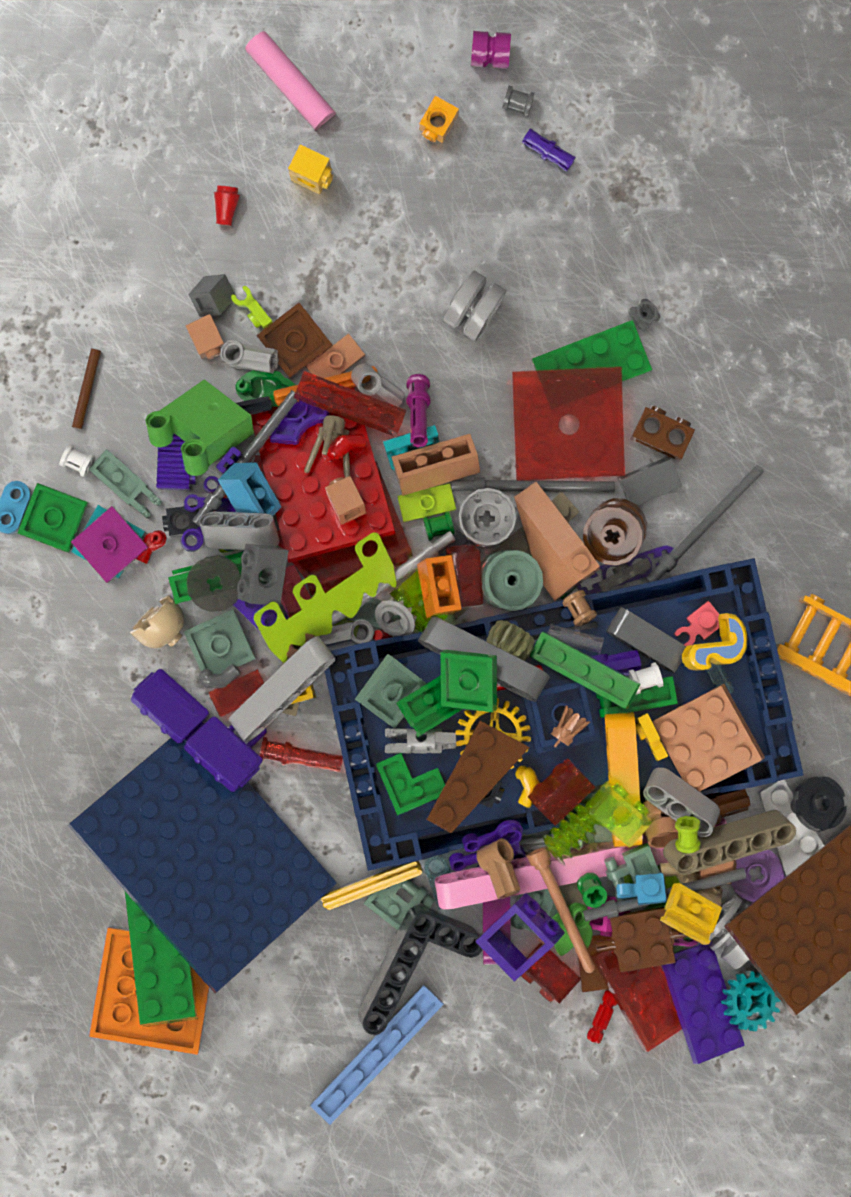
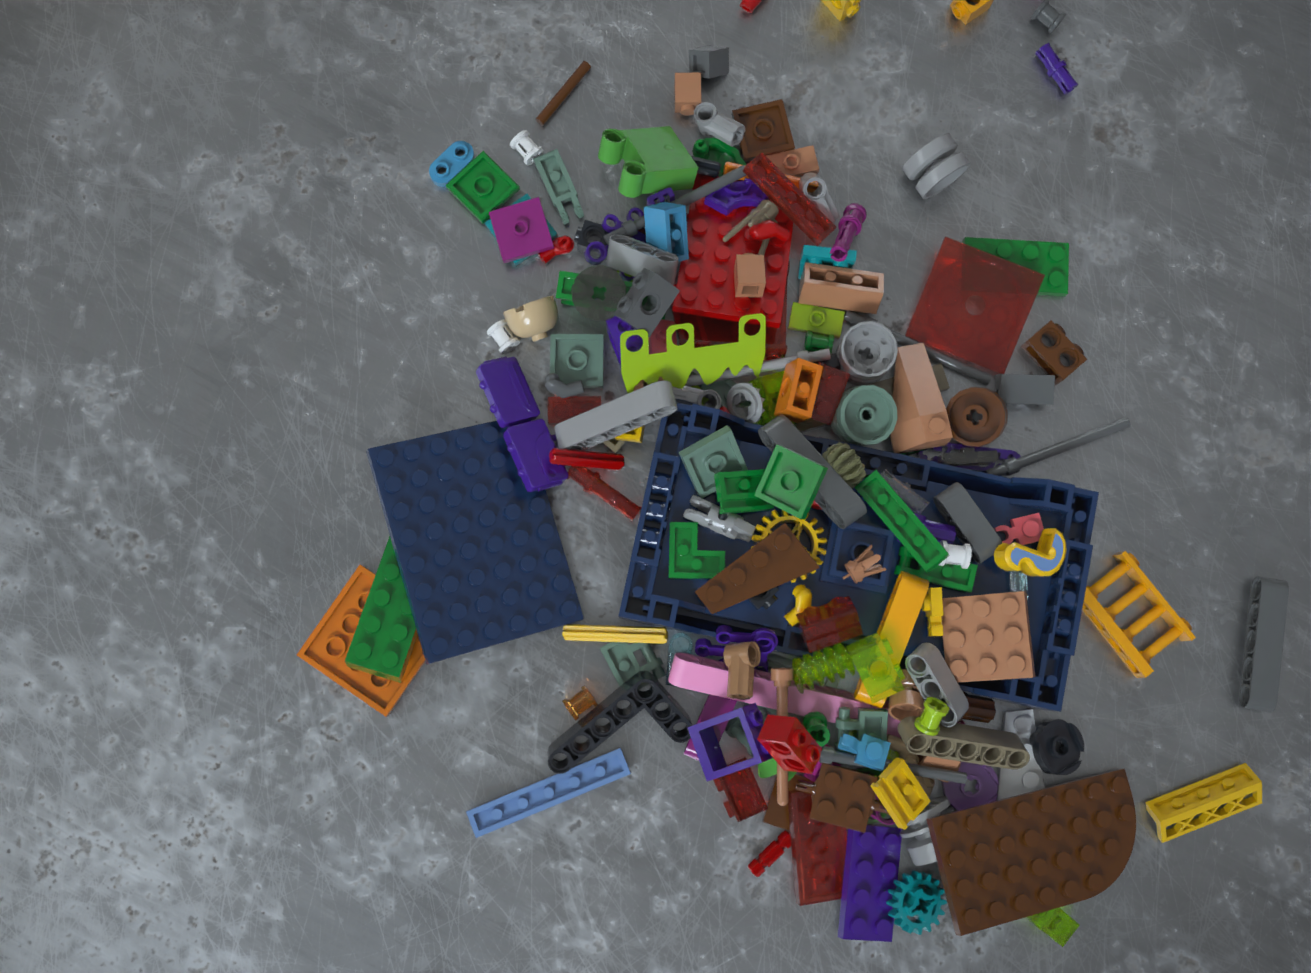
camera: 20 degrees right, 5 degrees down
dark purple brick [156,434,197,491] -> none
lime plate [231,286,273,329] -> none
medium nougat bush [562,590,597,627] -> none
dark grey plate [629,299,660,330] -> none
none -> white bush [486,319,521,355]
none -> red axle [549,448,625,470]
none -> clear orange bush [562,685,598,721]
none -> red brick [757,715,822,774]

